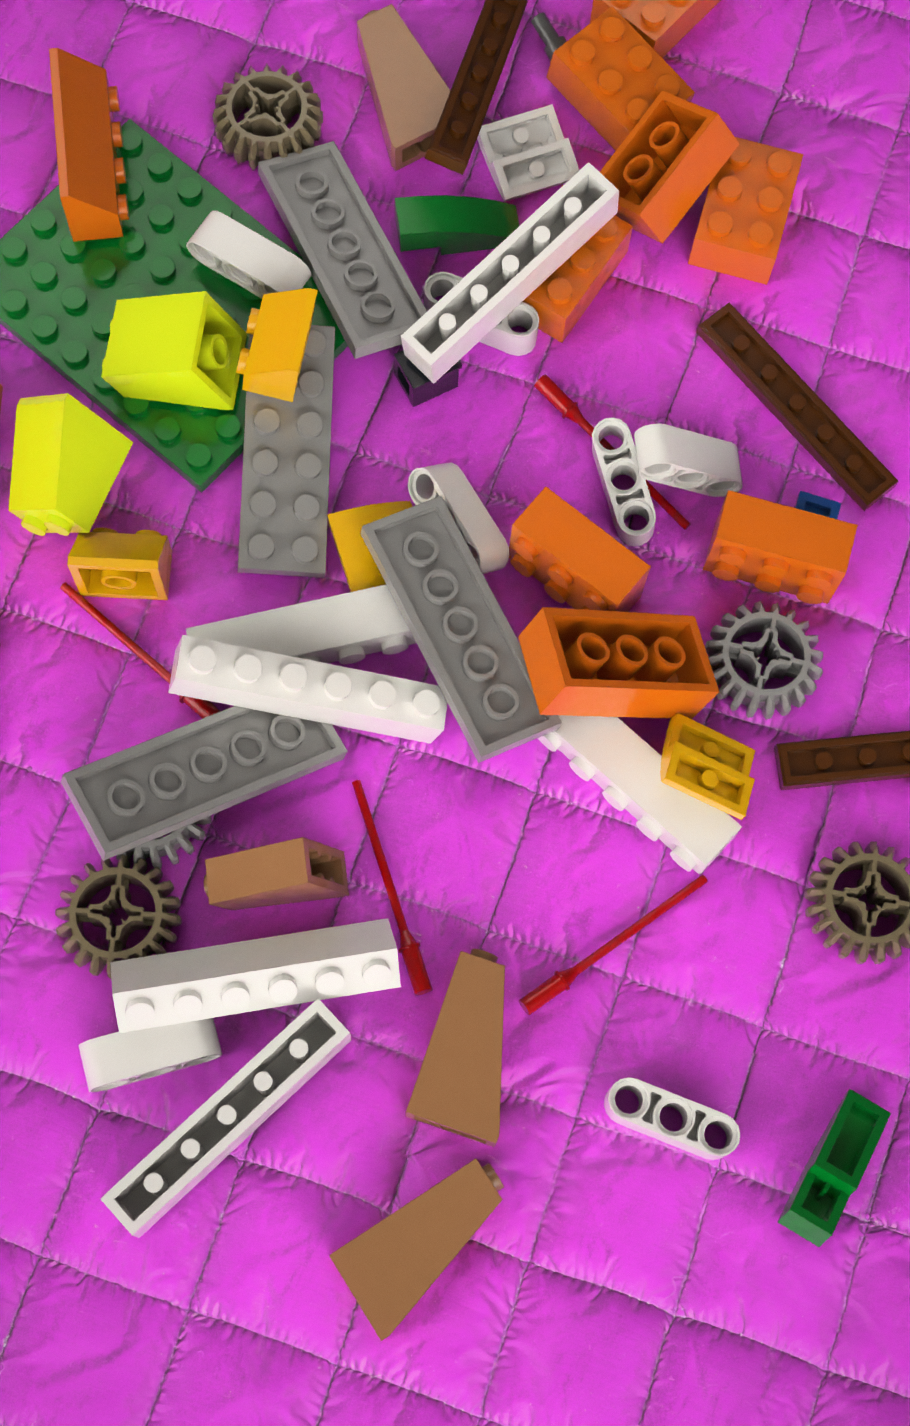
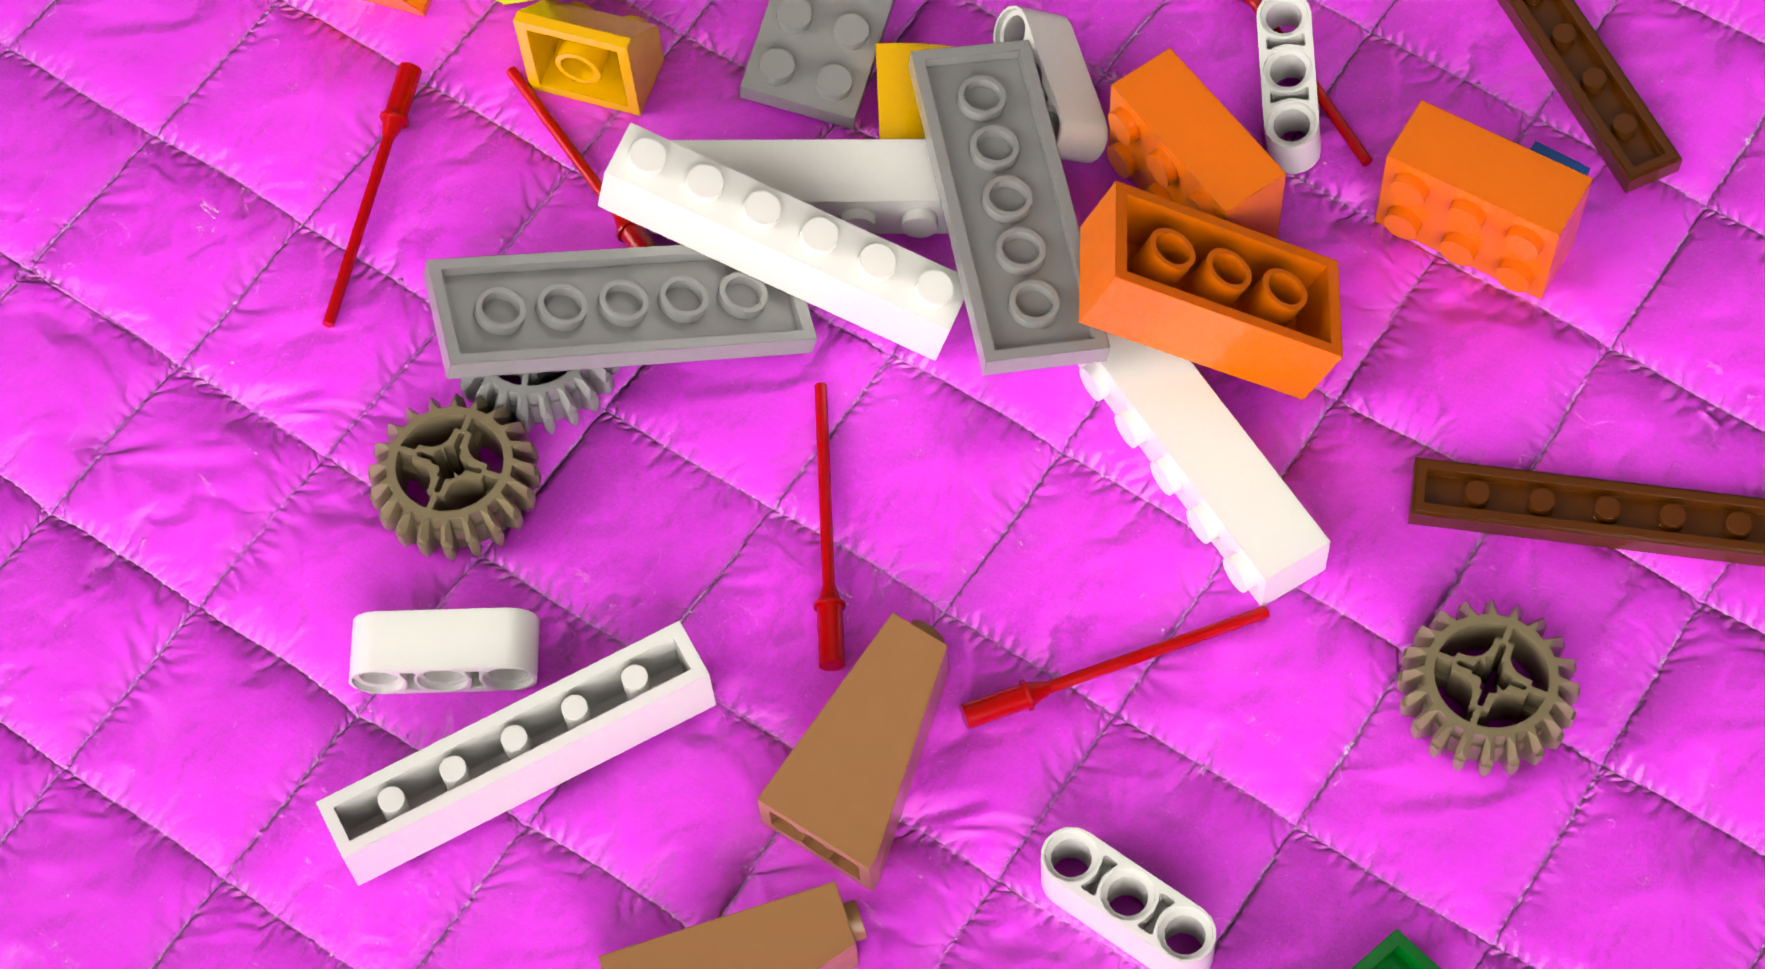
camera: 25 degrees right, 10 degrees down
white brick [110,918,401,1033] -> none
medium nougat slope [203,837,349,910] -> none
white beam [634,423,743,497] -> none
yellow slope [660,713,755,820] -> none
light grey gear [705,601,823,720] -> none

